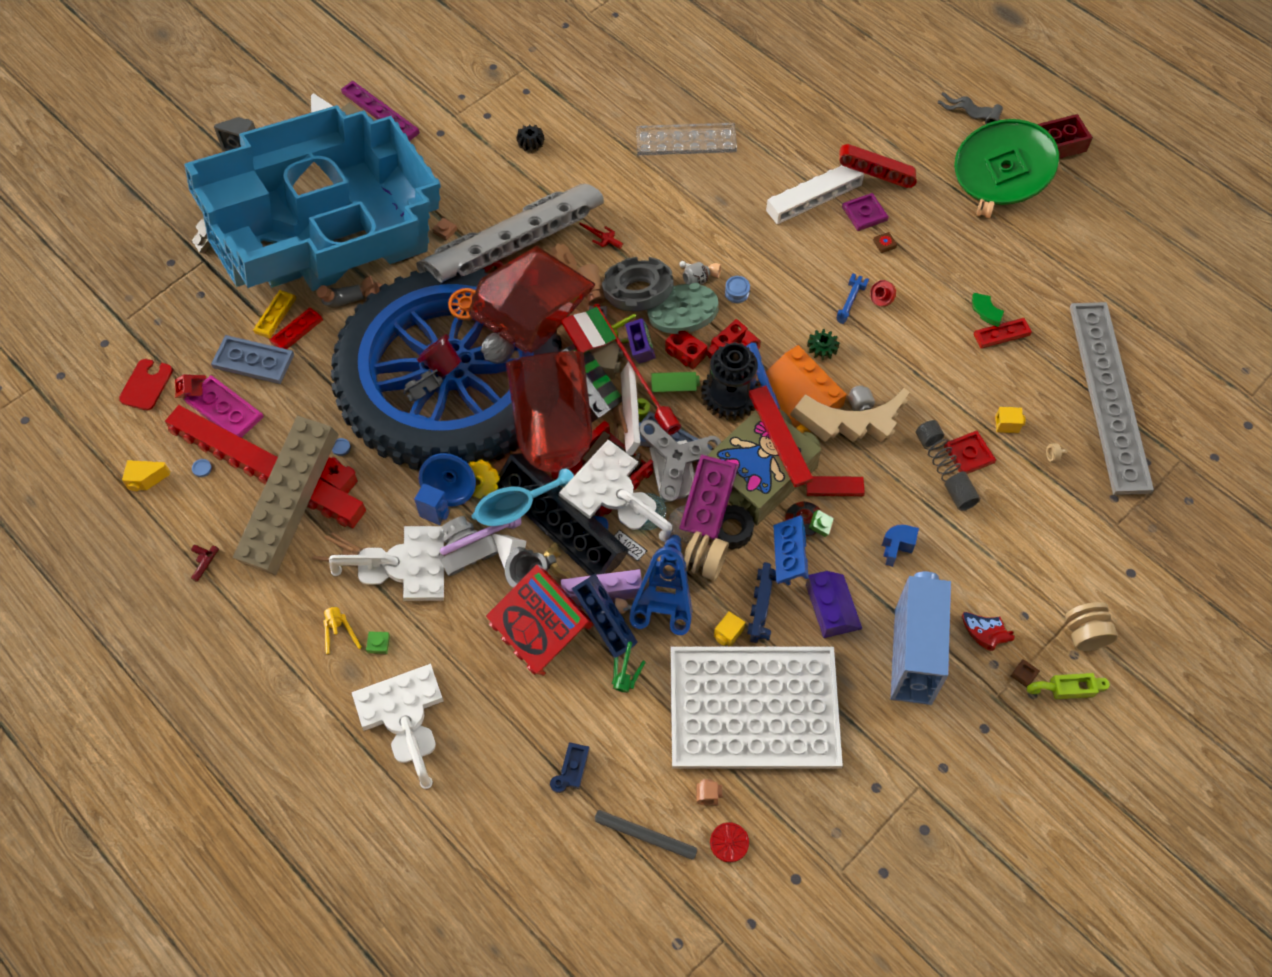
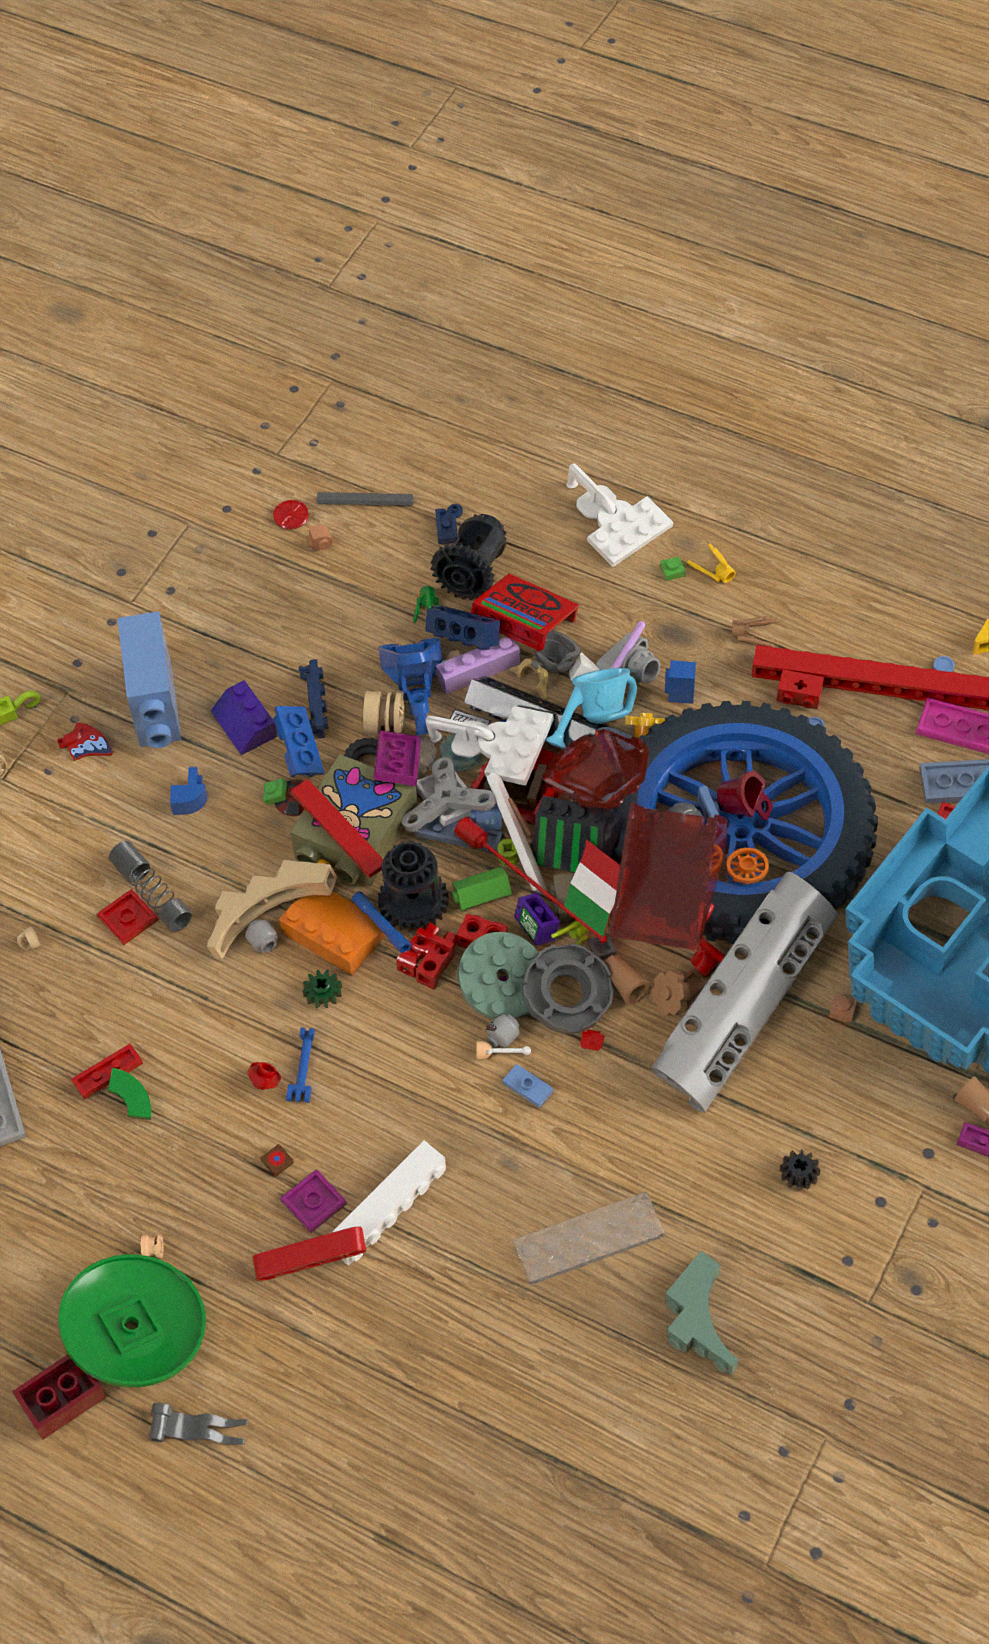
camera: 165 degrees right, 5 degrees down
dark red hose [191,544,219,582] -> none
dark tan brick [233,415,339,575] -> none
white plate [329,526,444,601] -> none
dark grey hinge [403,369,443,402] -> none
blue dish [419,453,476,507] -> none
red piece [579,222,623,249] -> none
white plate [671,647,843,769] -> none
yellow brick [714,611,745,647] -> none
medium blue wheel [725,276,750,303] -> none
red tile [806,476,865,496] -> none
yellow brick [995,407,1026,433] -> none
reddish brown tile [1011,659,1040,688] -> none
none -> black piece [430,514,507,601]
none -> medium blue plate [503,1064,553,1108]
none -> red piece [580,1029,605,1051]
none -> sand green arch [665,1251,739,1376]
none -> medium blue plate [698,786,721,834]

